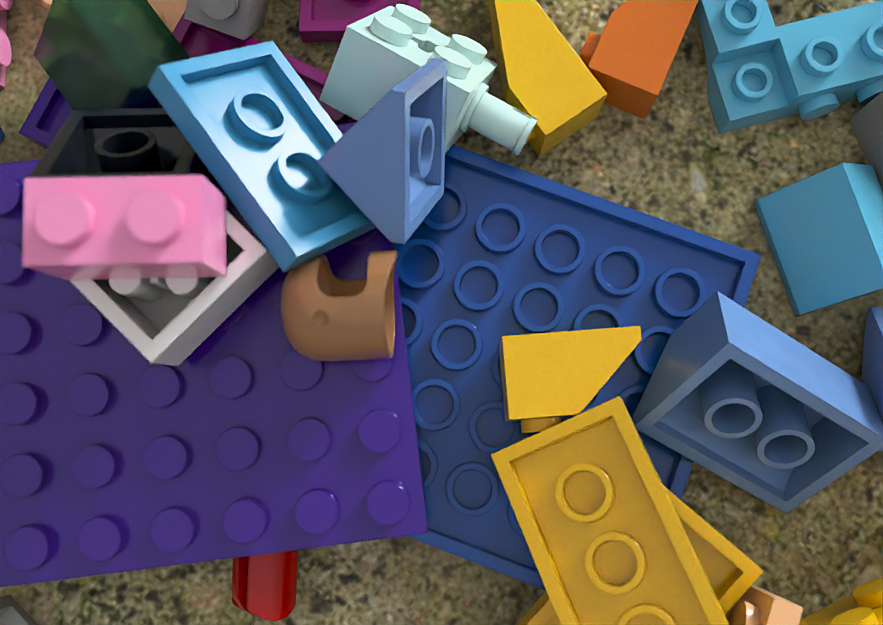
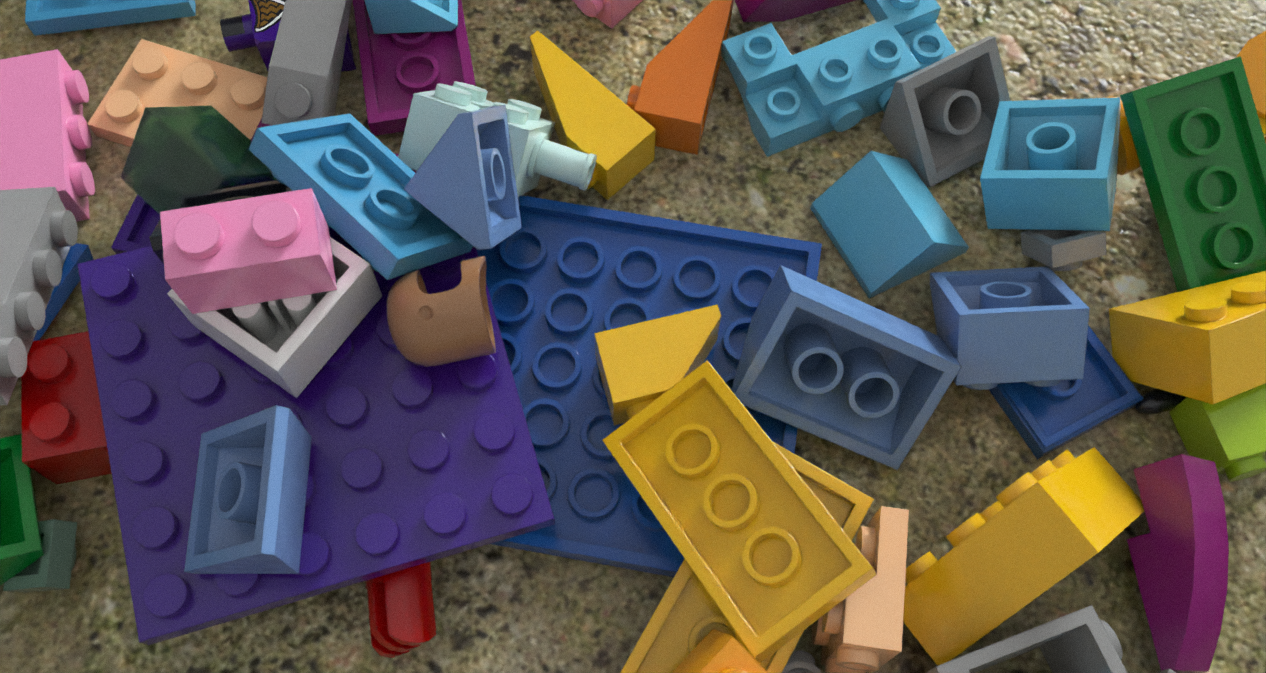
camera: 15 degrees left, 15 degrees down
none -> medium blue slope [184,405,312,574]

